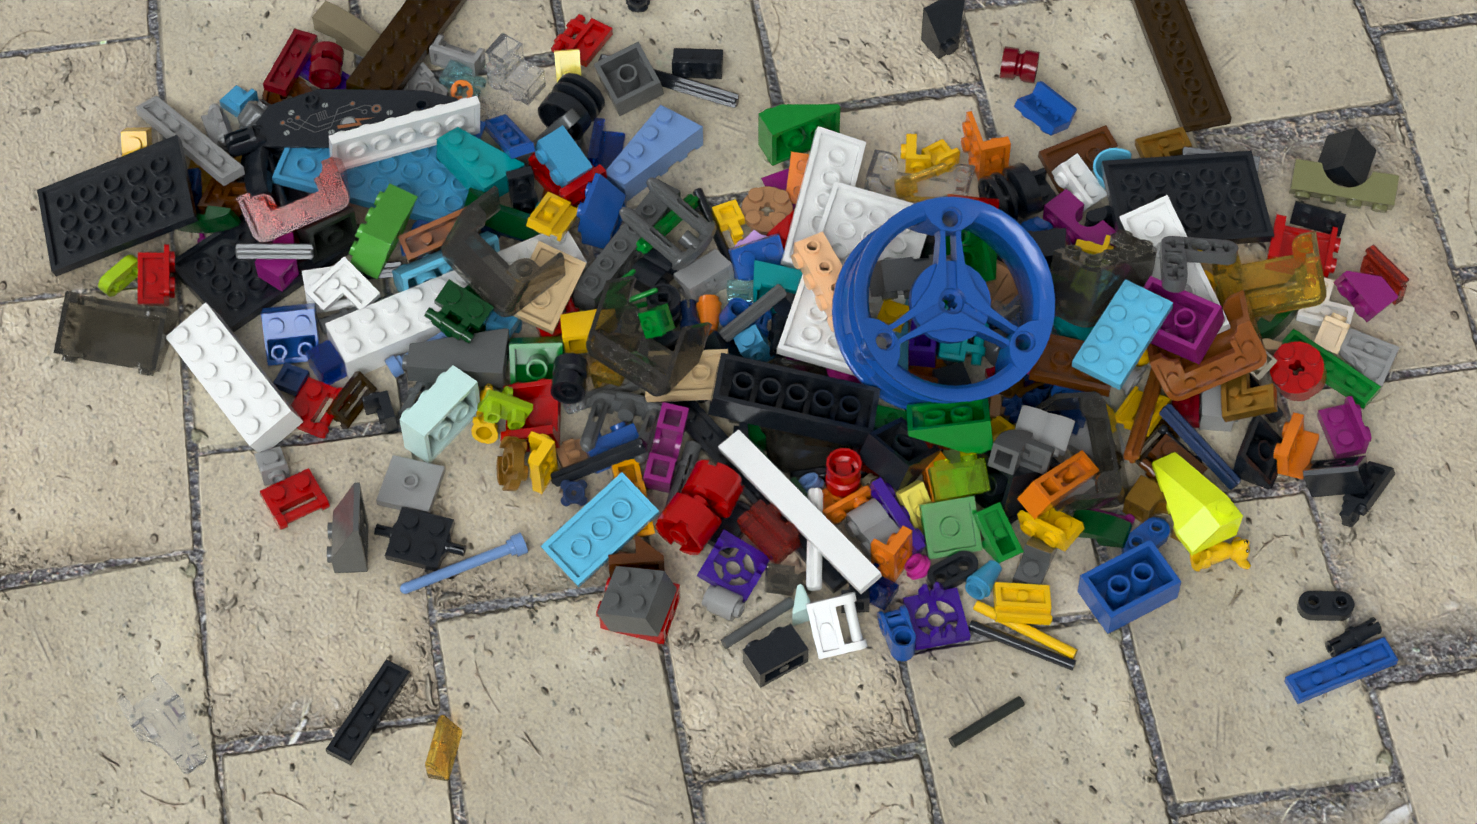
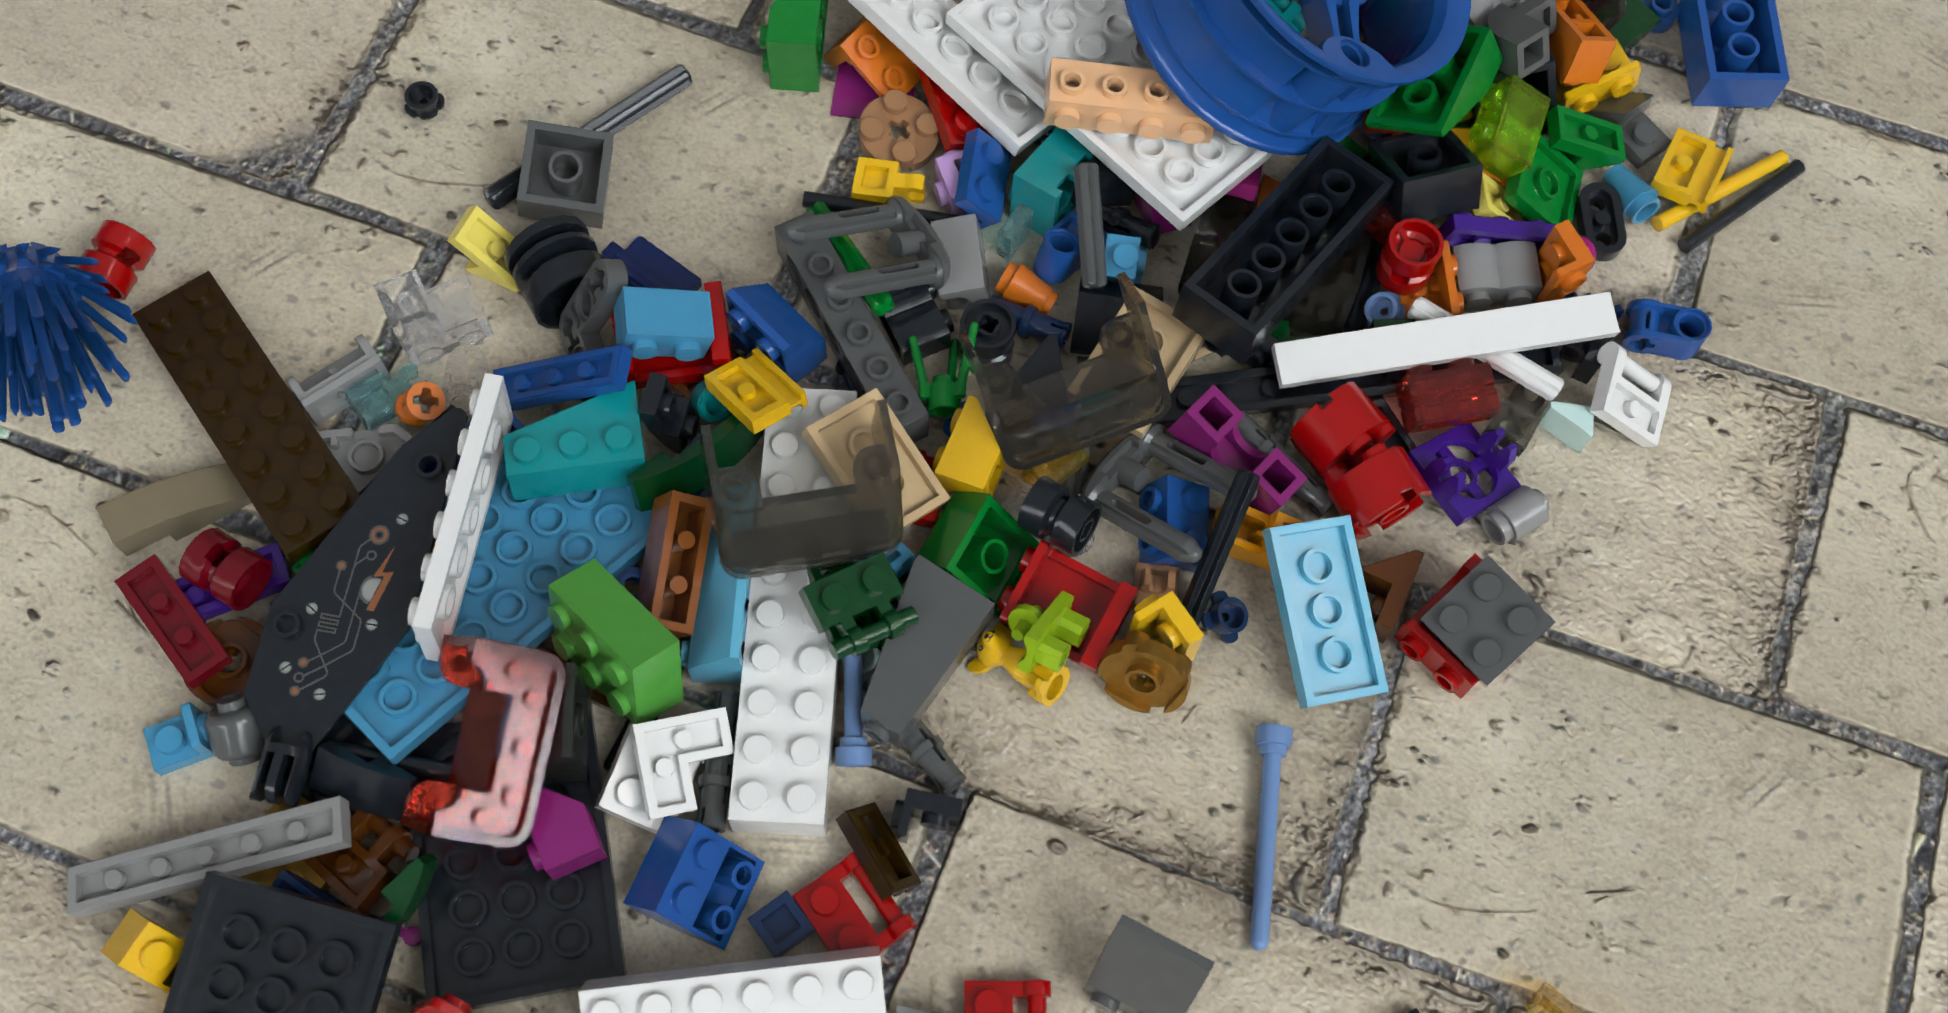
camera: 65 degrees left, 10 degrees up
light grey hinge [201,103,233,152] -> none
axle [235,243,314,259] -> none
clear blue panel [306,340,347,385] -> none
black plate [374,507,466,571] -> none
light grey plate [376,455,445,513] -> none
light aqua brick [399,365,480,463] -> none
red plate [551,14,613,67] -> none
medium blue wedge [606,105,703,202] -> none
green bracket [638,303,675,339] -> none
black bracket [672,48,723,80] -> none
dark grey bar [721,597,794,649] -> none
black brick [743,623,809,688] -> none
dark purple piece [903,582,971,650] -> none
pearl dark grey bar [948,696,1025,748] -> none

